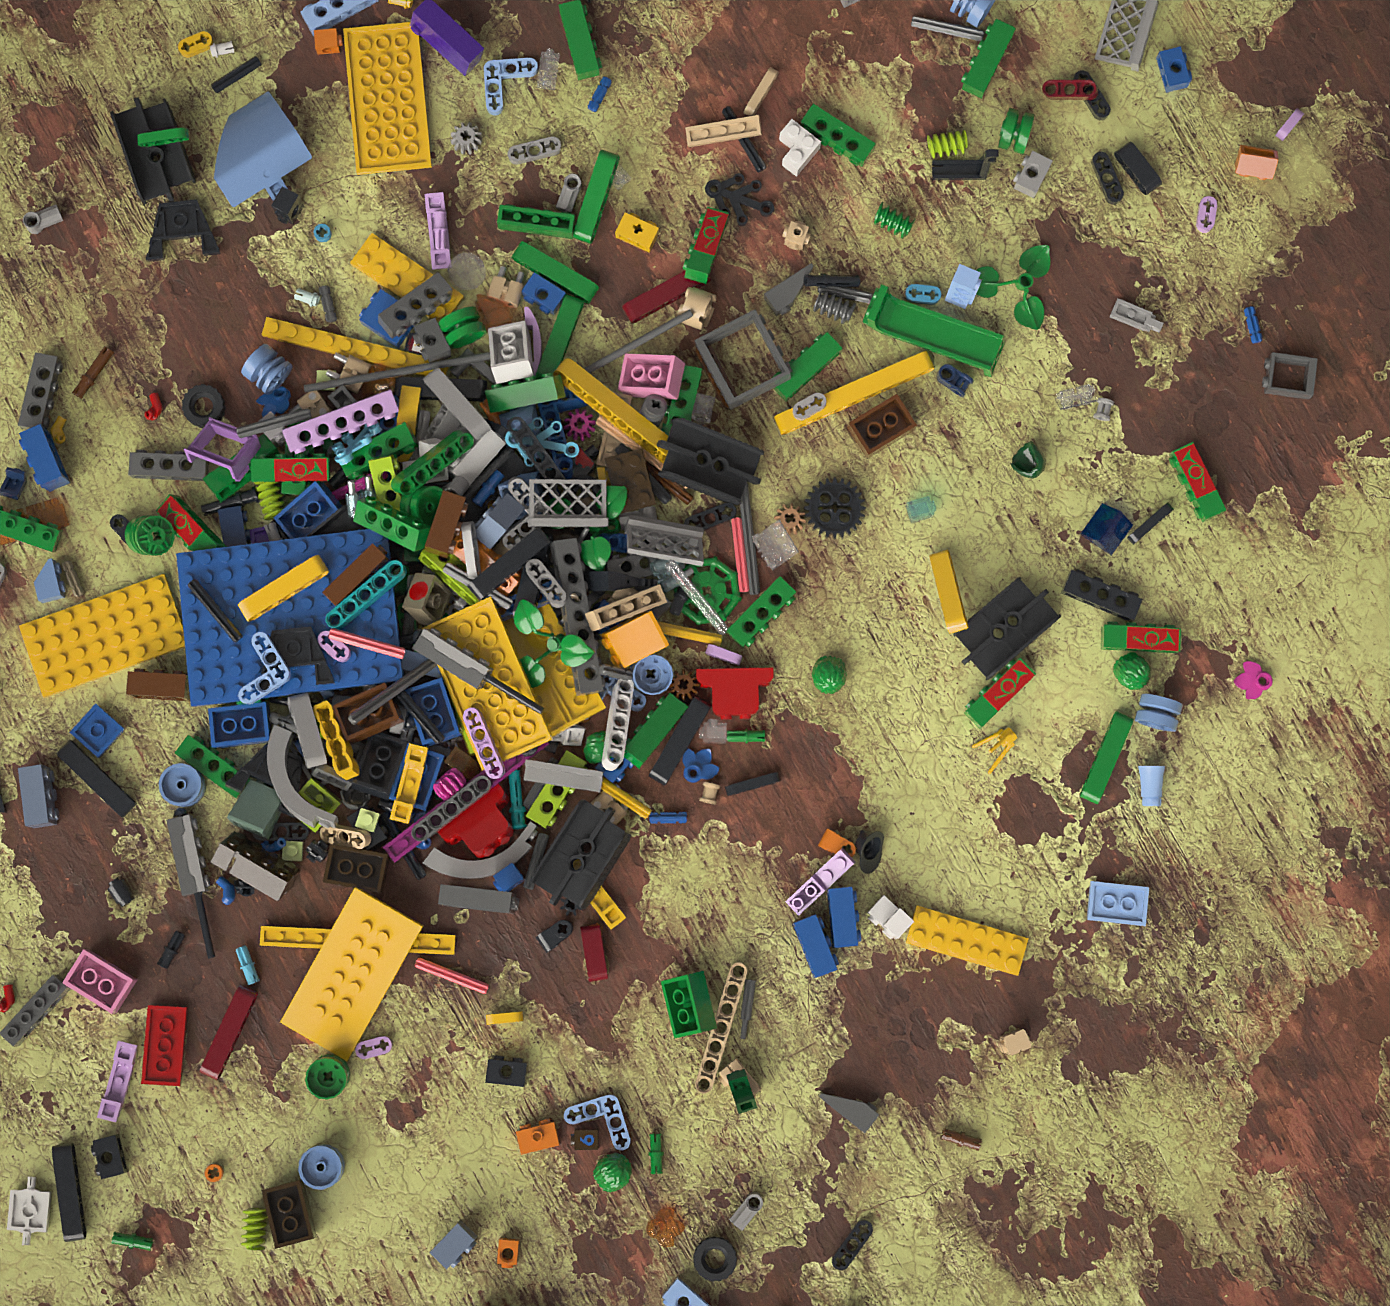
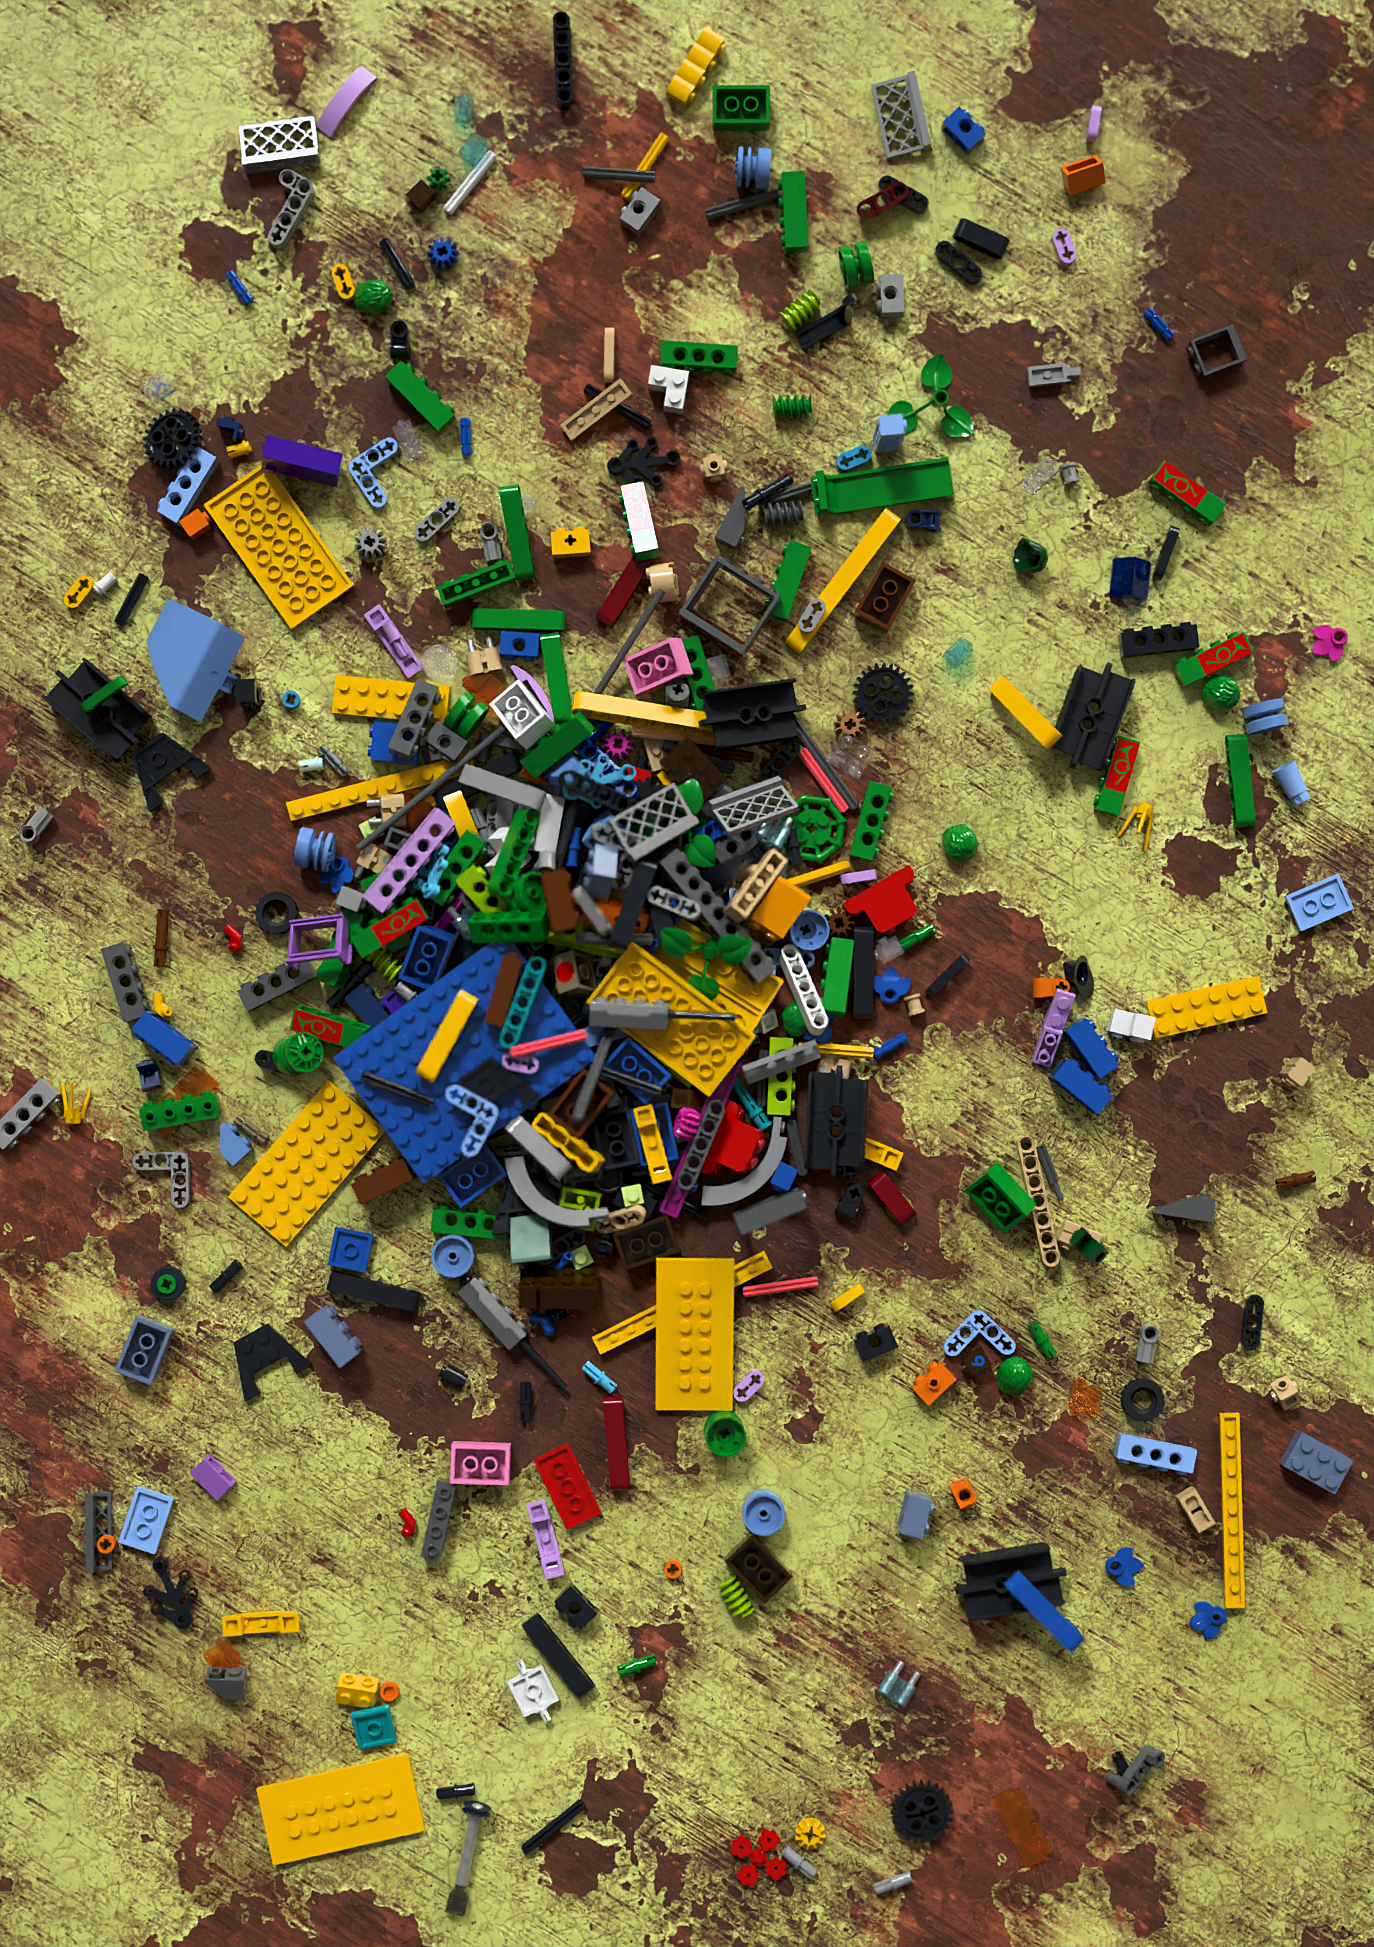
camera: 30 degrees left, 5 degrees up
dark grey axle [236,408,312,438] -> none
lavender beam [463,708,505,779] -> none
dark grey axle [599,664,633,681] -> none
clear axle [665,560,729,635] -> none

